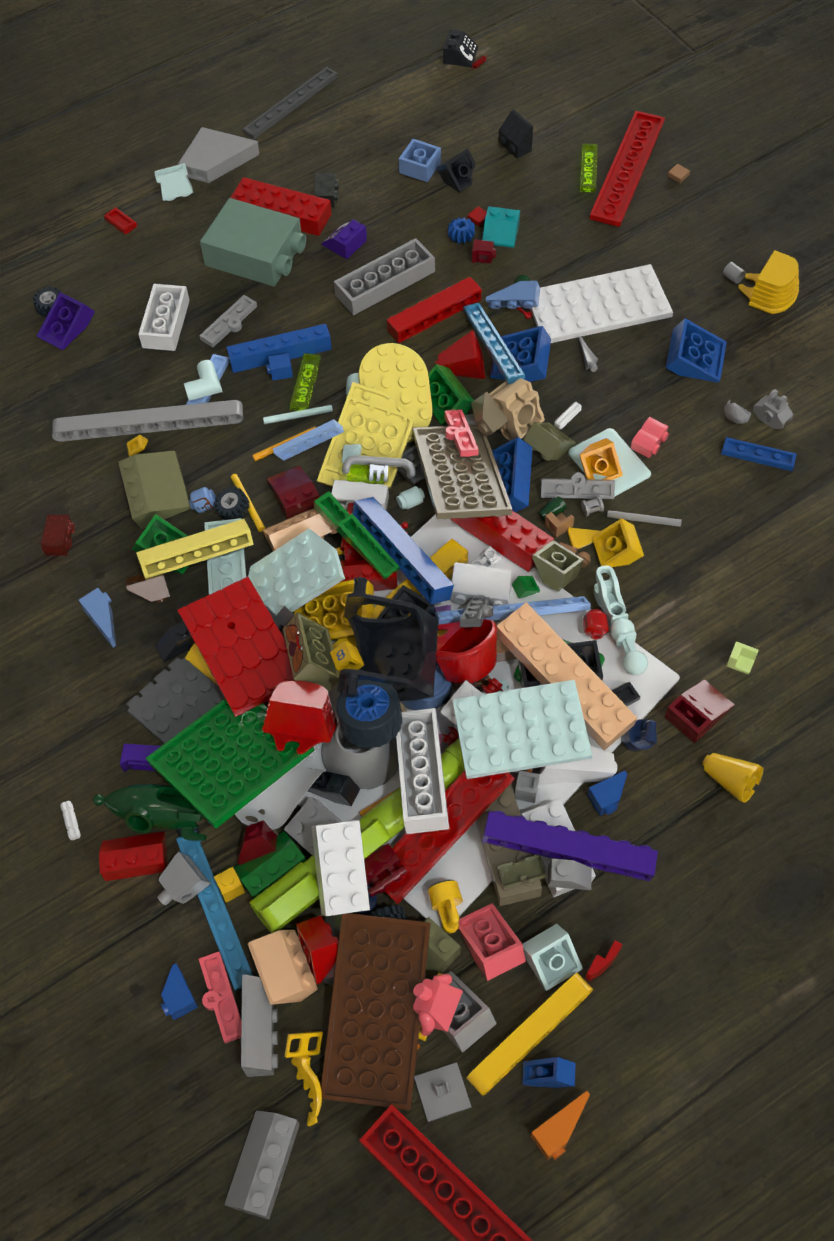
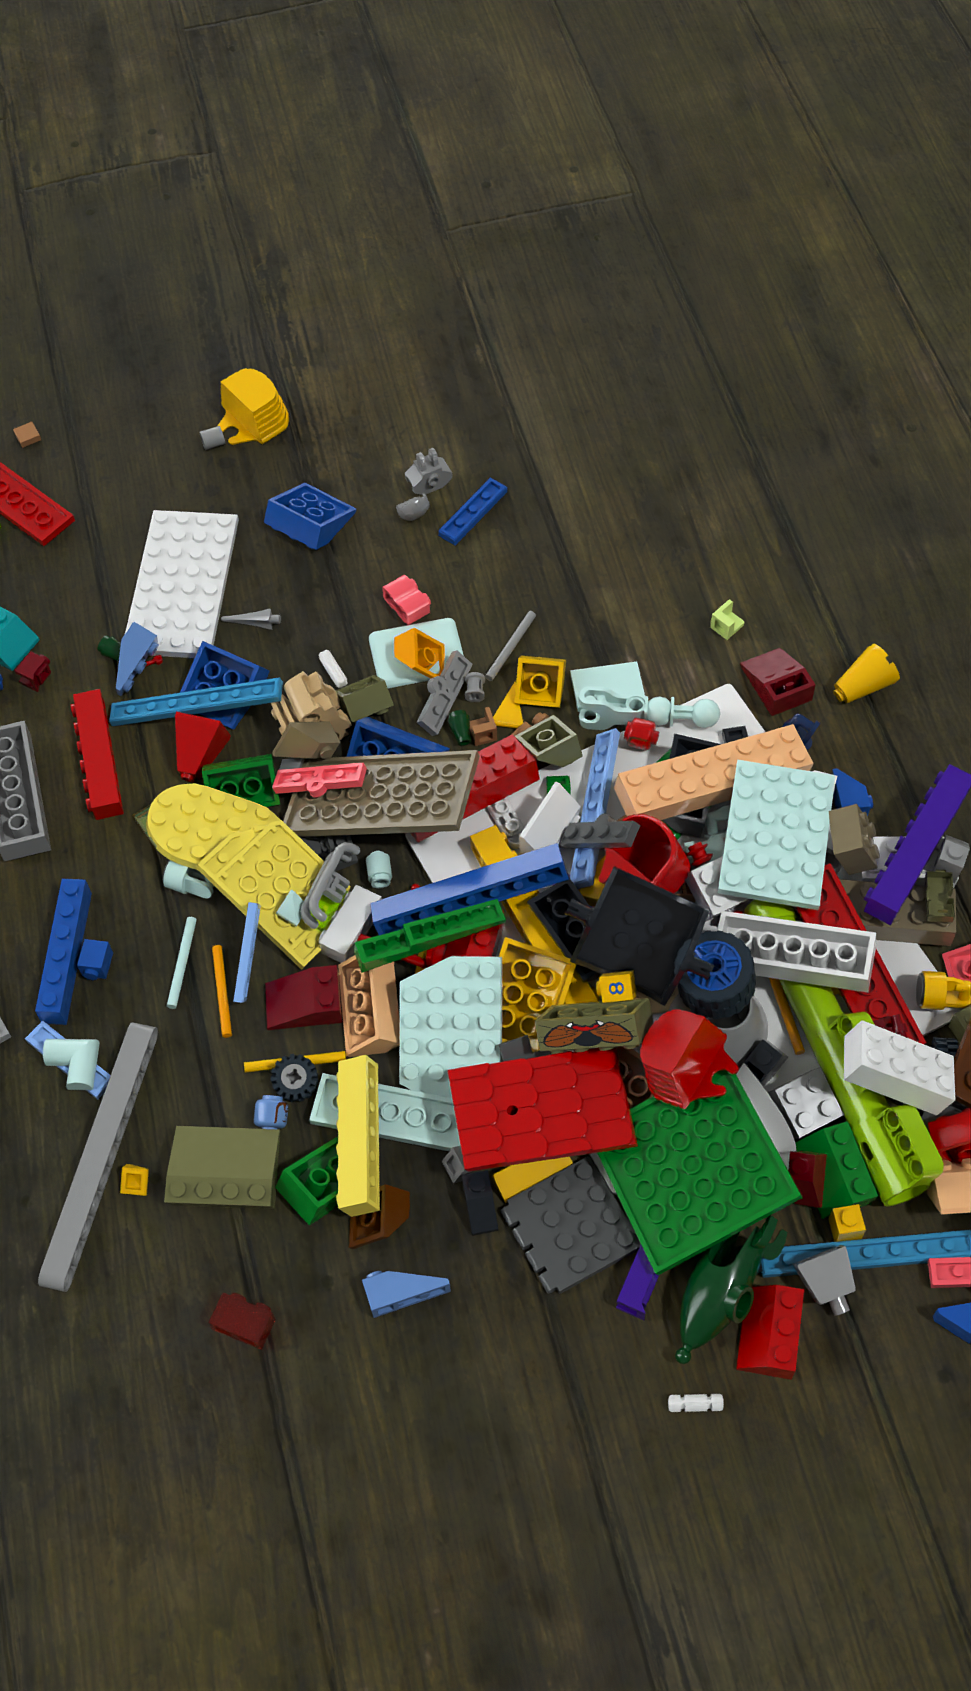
camera: 70 degrees left, 0 degrees up
clear neon green tile [290,353,321,411] -> none
none -> light aqua tile [570,661,645,712]
none -> dark tan brick [829,804,880,875]

